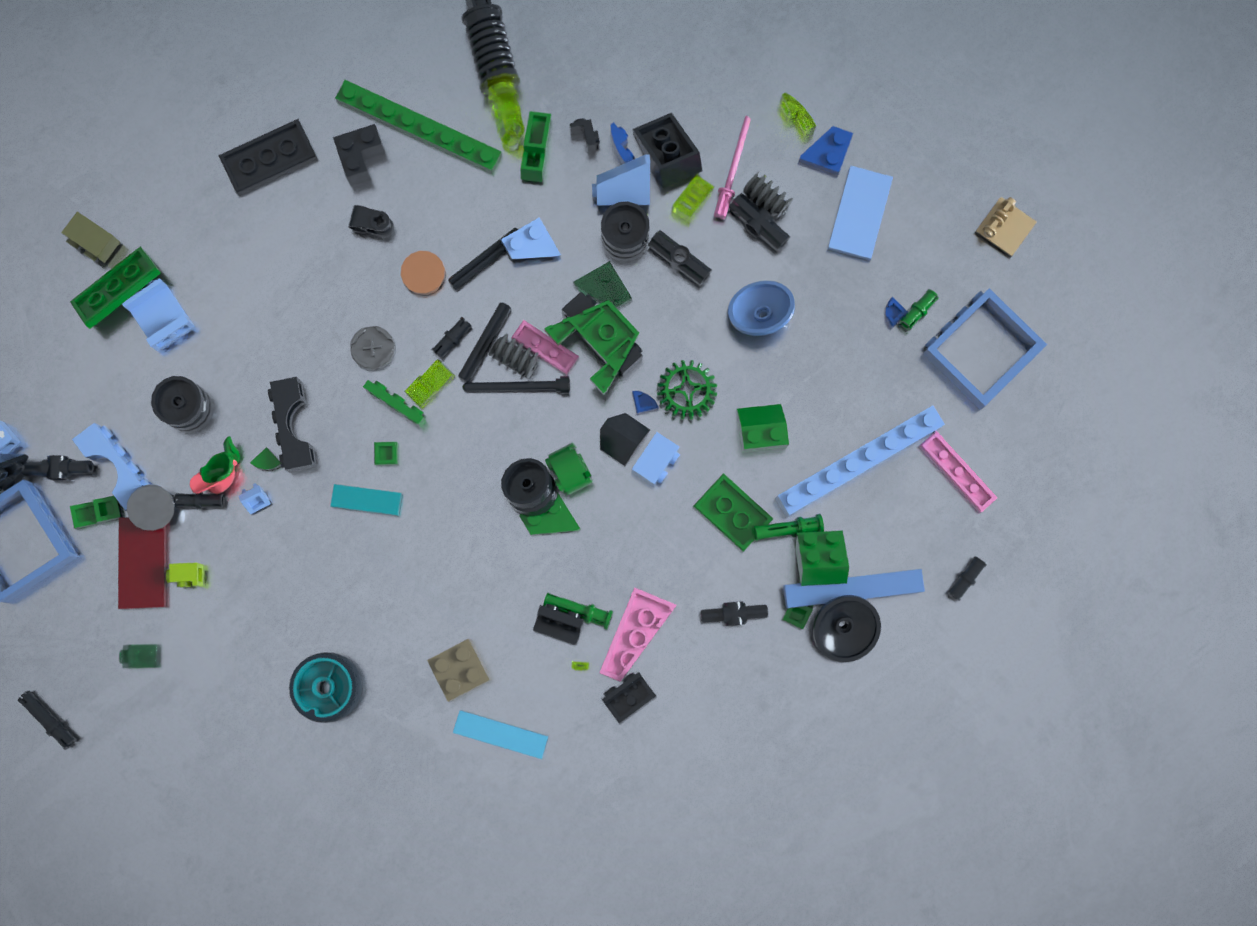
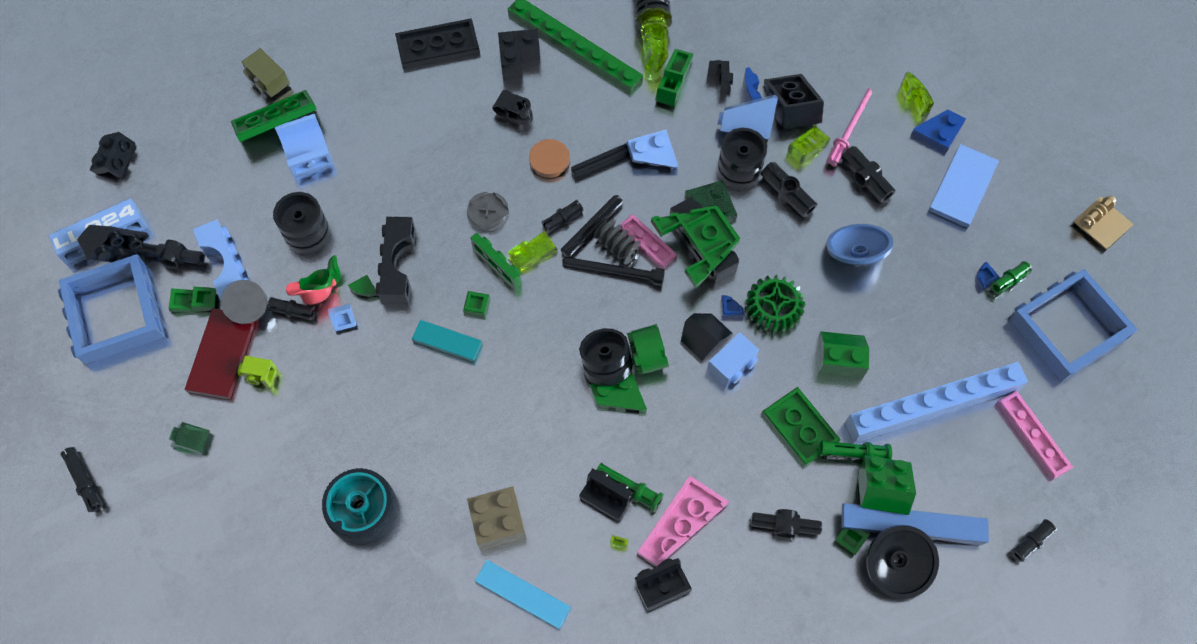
camera: 15 degrees right, 15 degrees down
dark grey piece [743,172,793,218] -> none

